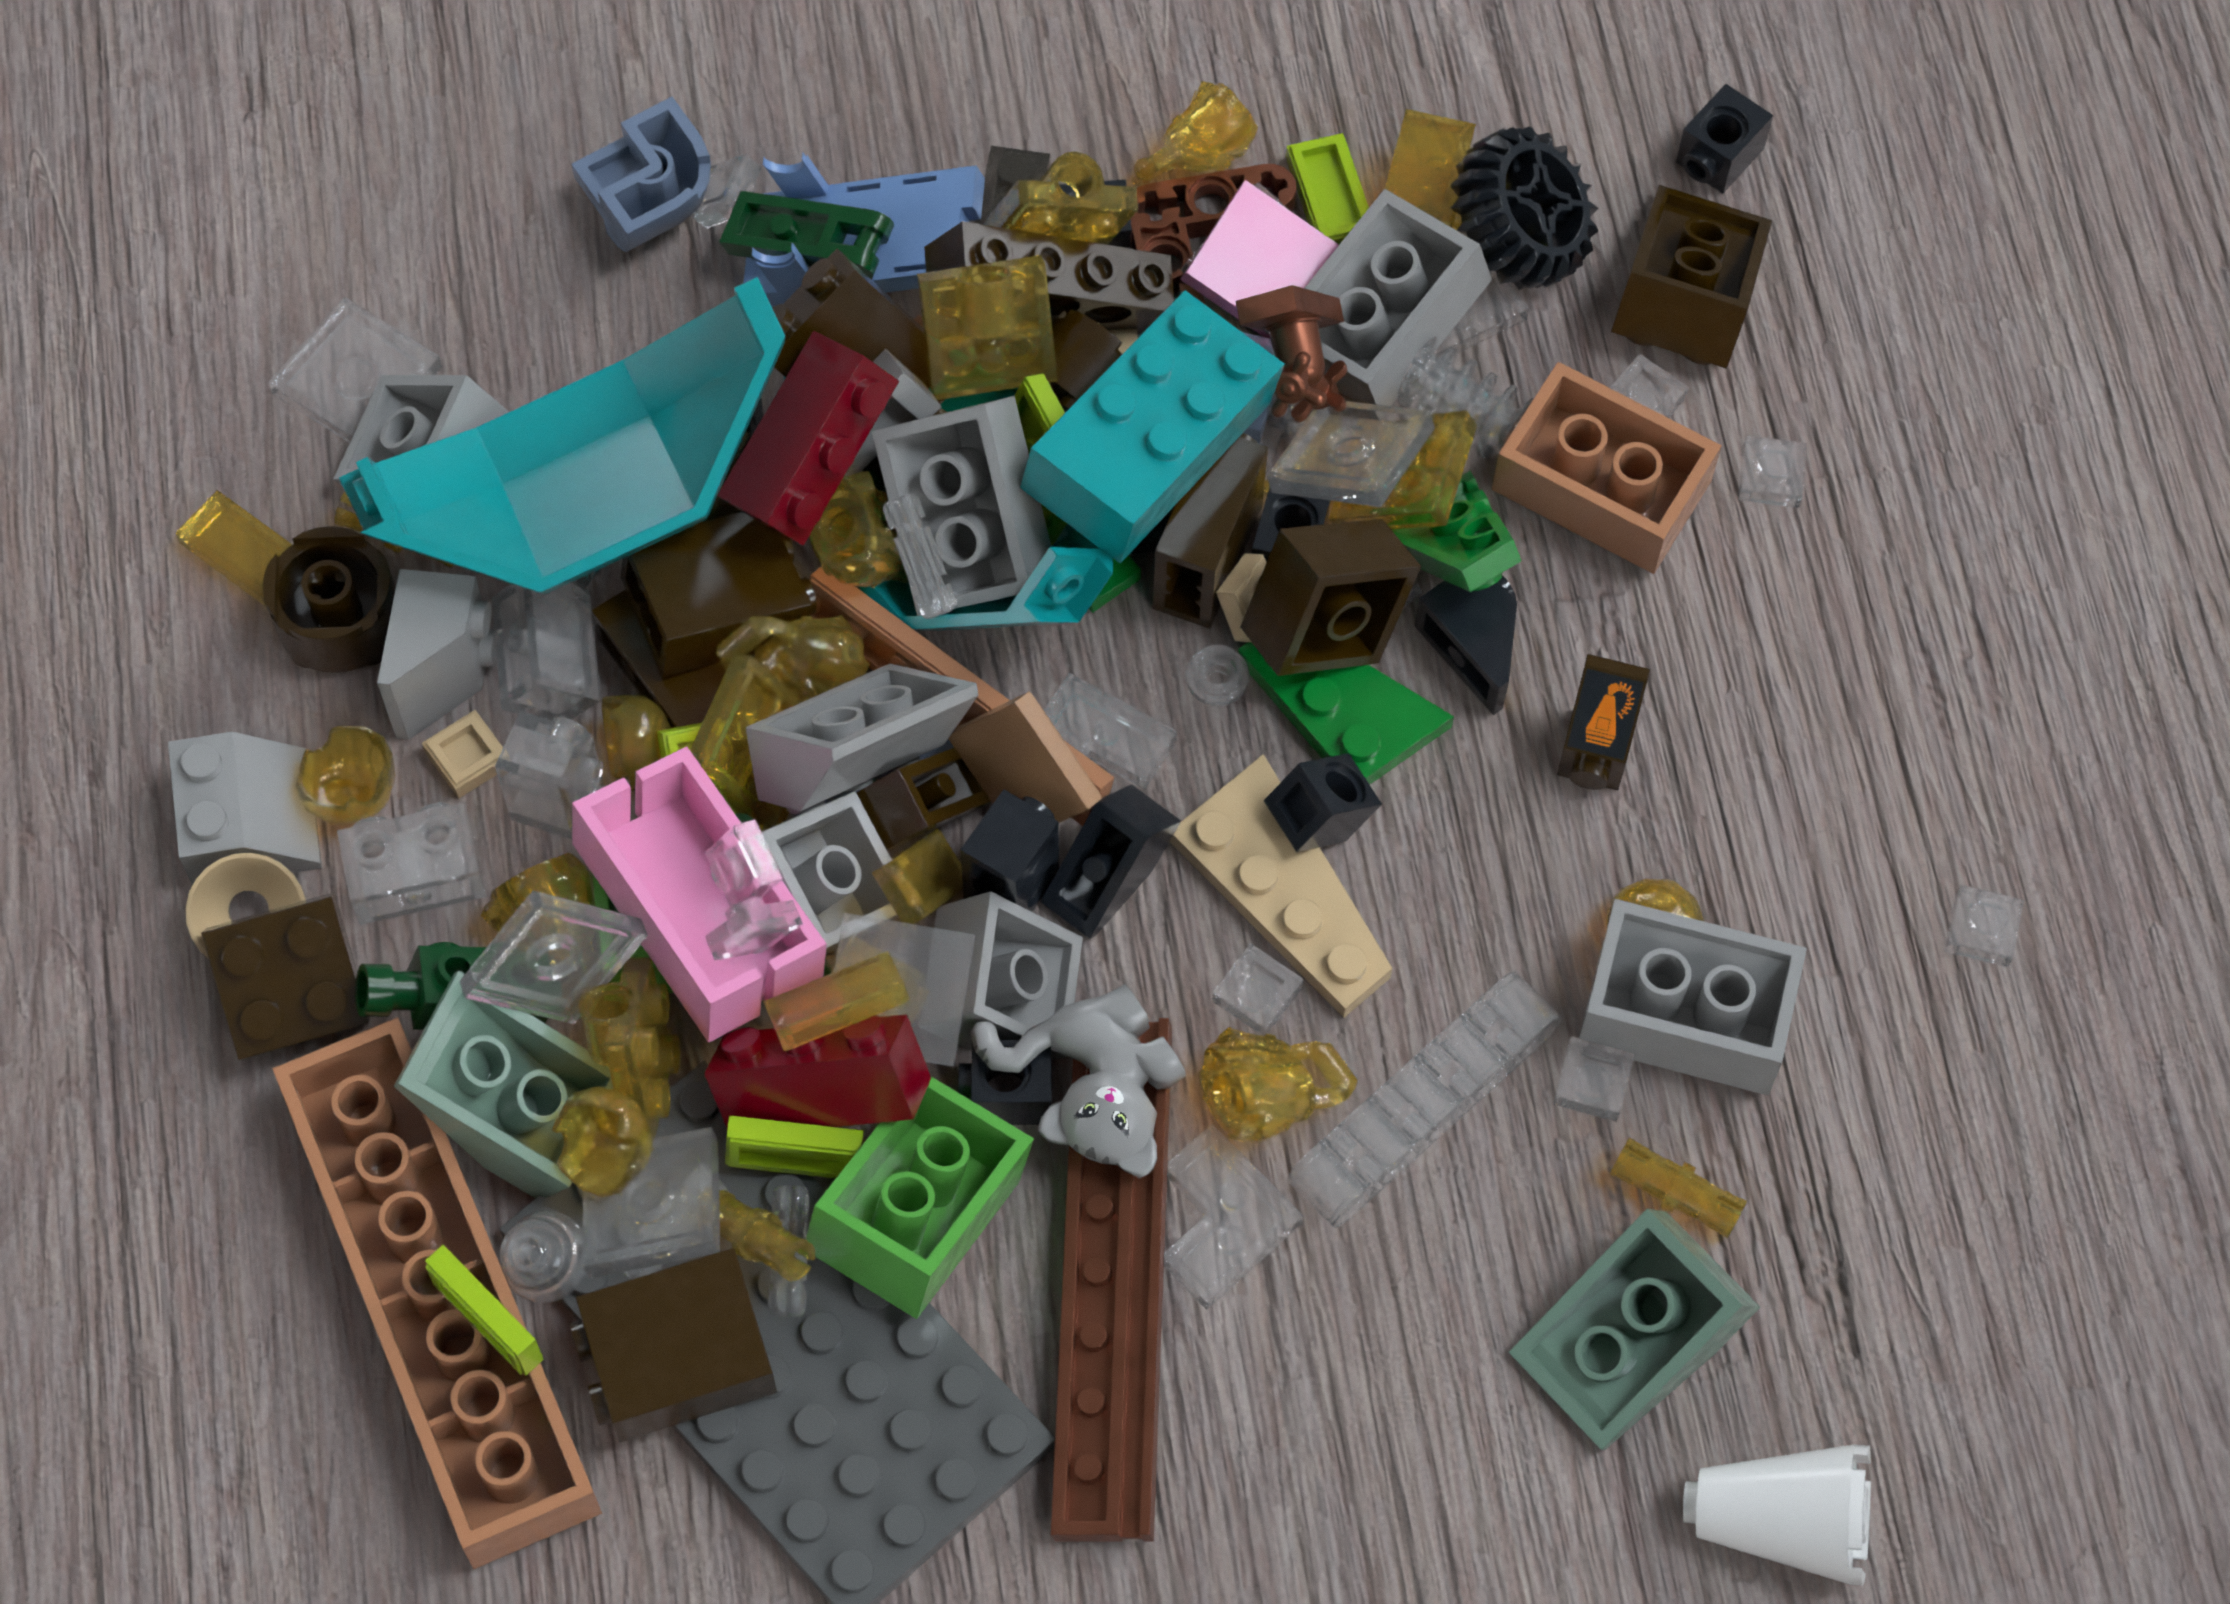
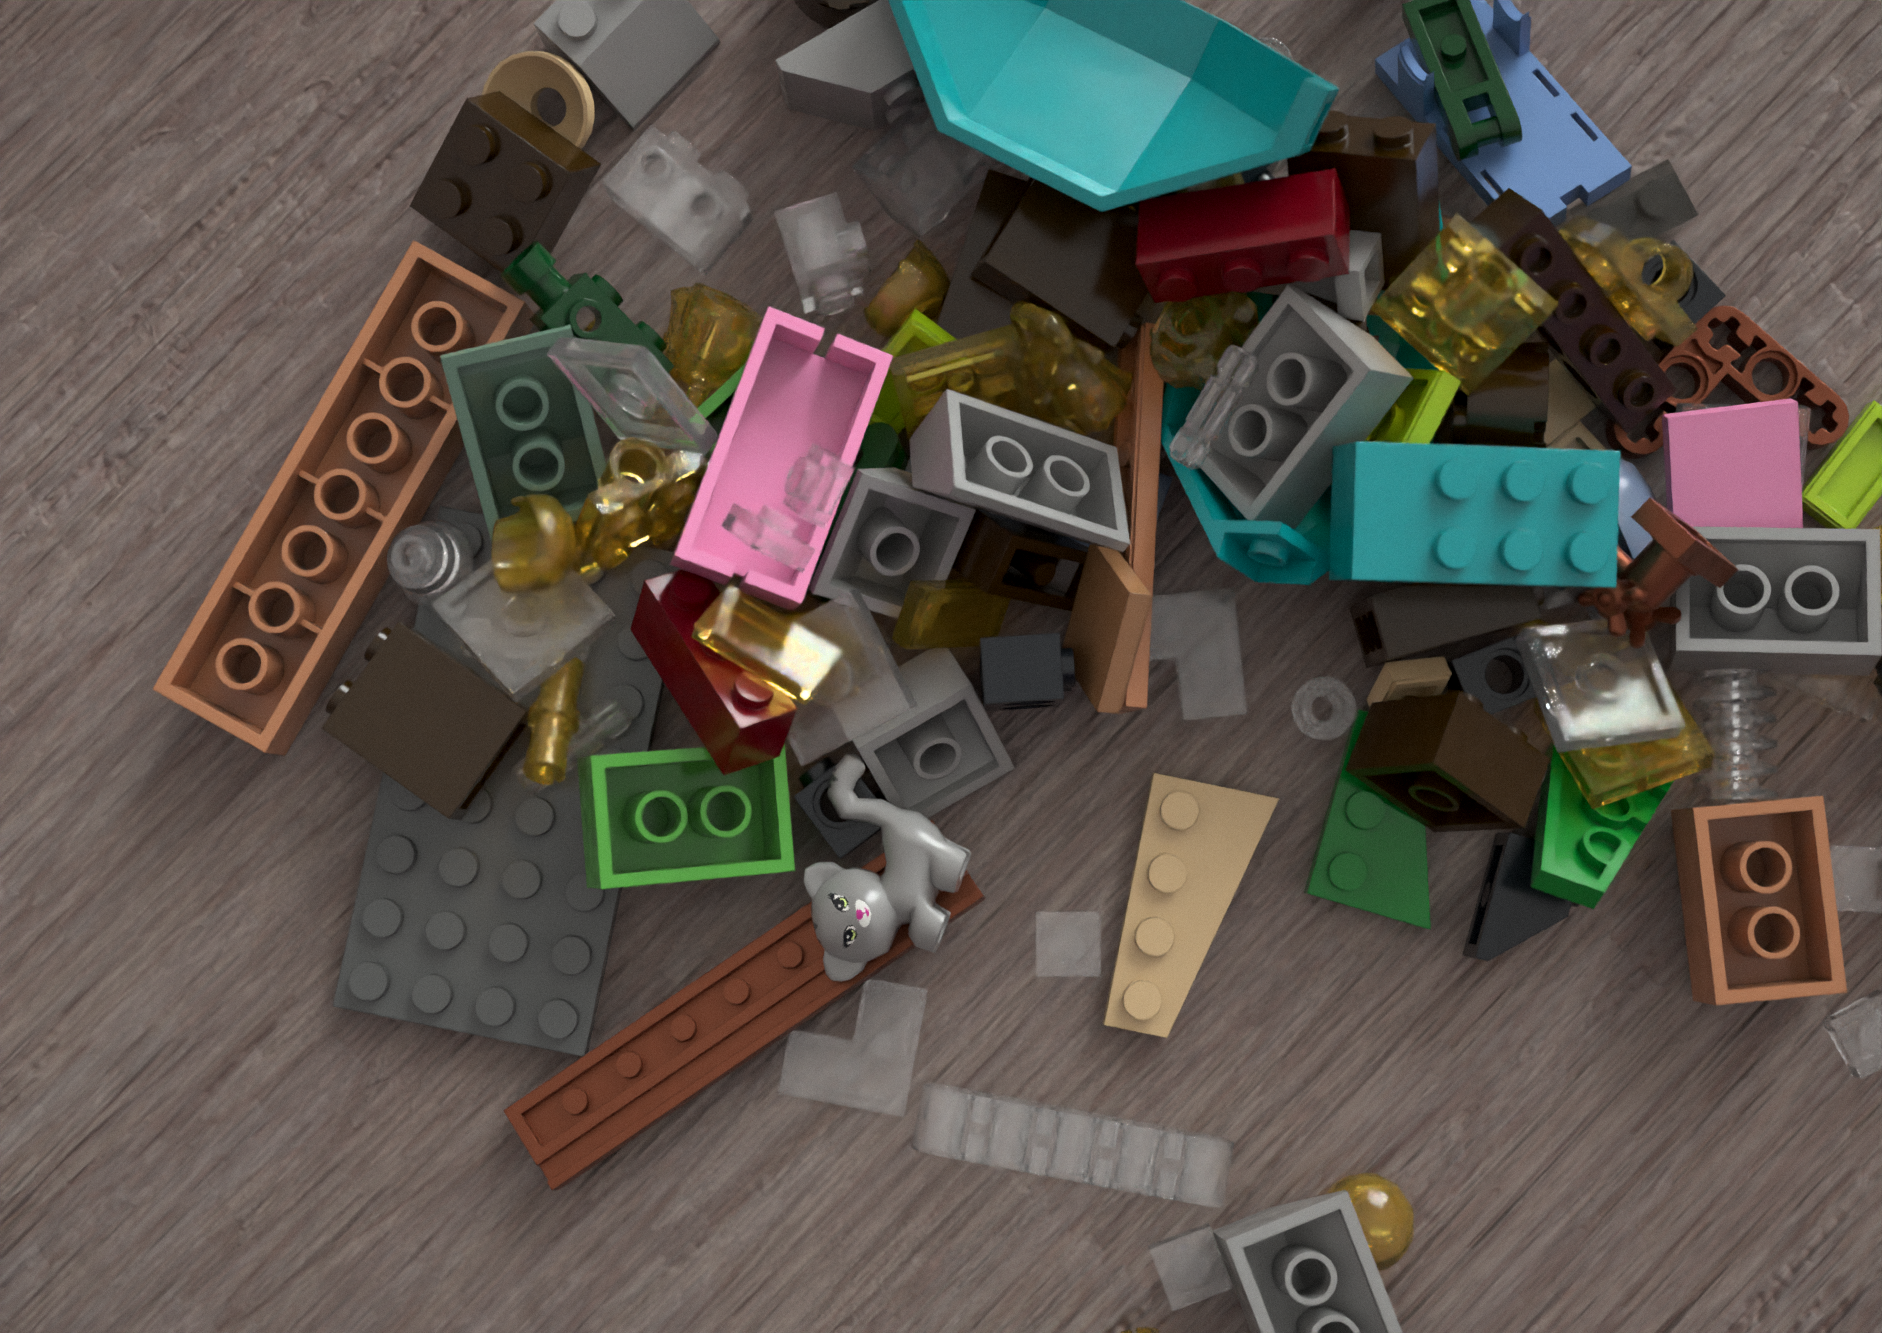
camera: 55 degrees right, 20 degrees up
clear yellow hair [296,725,396,826] -> none
tan tile [422,710,512,799] -> none
lime tile [425,1245,544,1376] -> none
lime tile [725,1116,864,1178] -> none
black slope [1040,784,1181,939] -> none
clear yellow piece [1130,81,1259,187] -> none
clear yellow piece [1198,1027,1358,1143] -> none
black brick [1264,753,1382,852] -> none
slope [1557,654,1650,790] -> none

